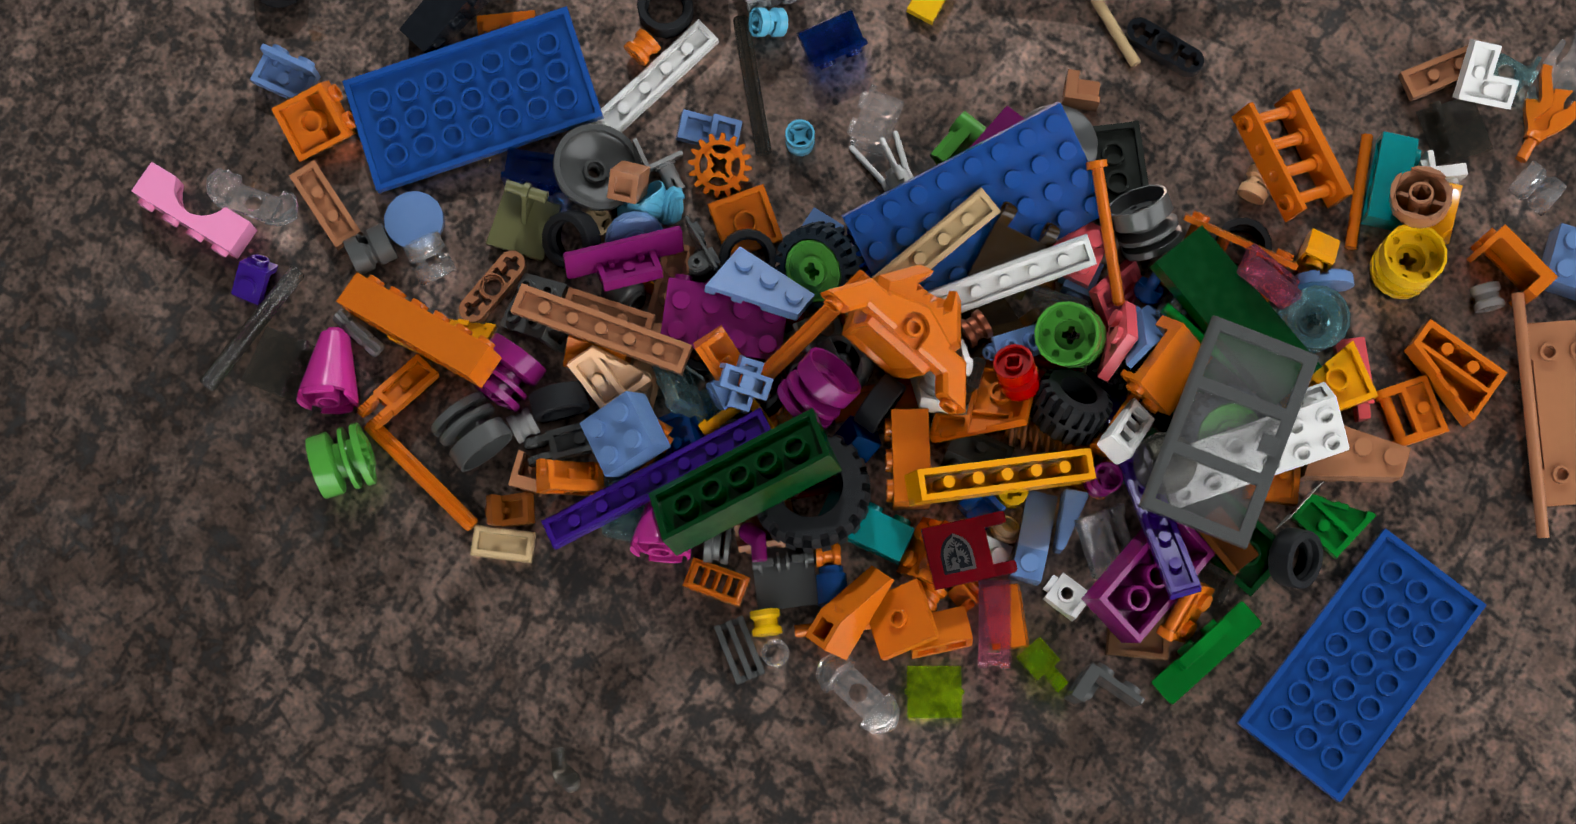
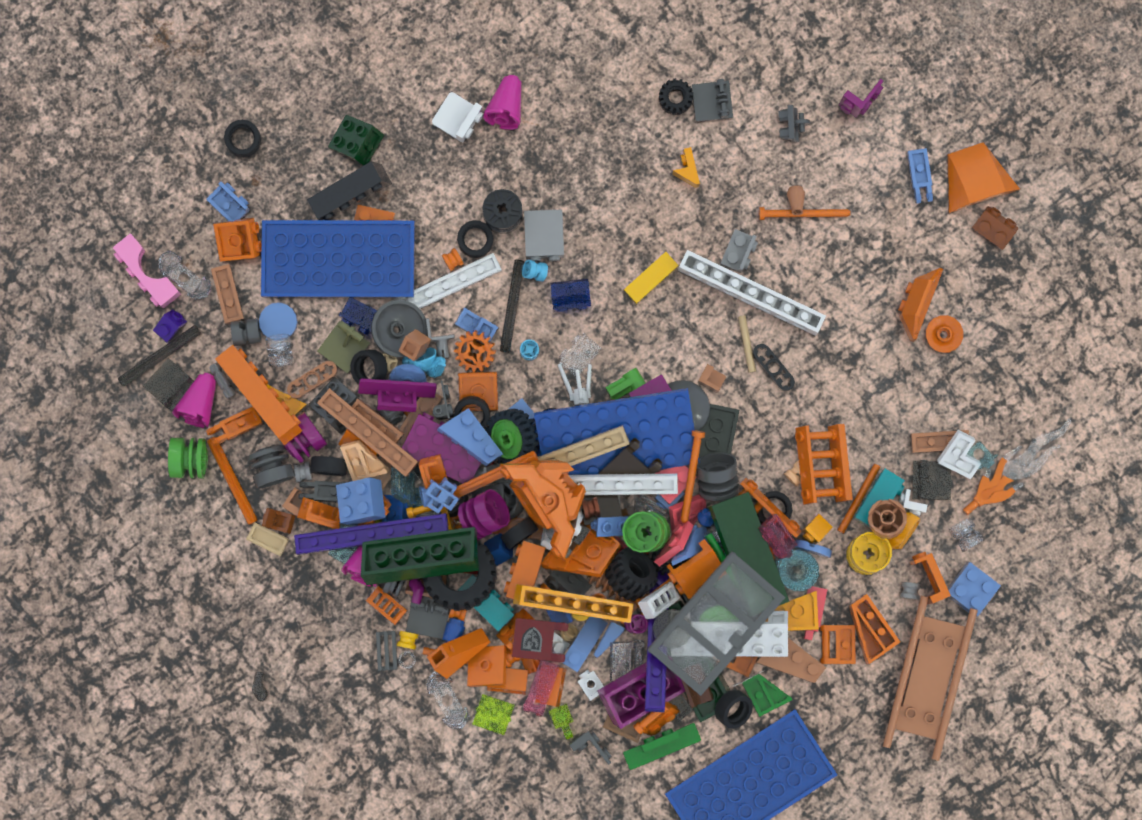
camera: 10 degrees right, 5 degrees up
red wheel [993,344,1040,402] -> none

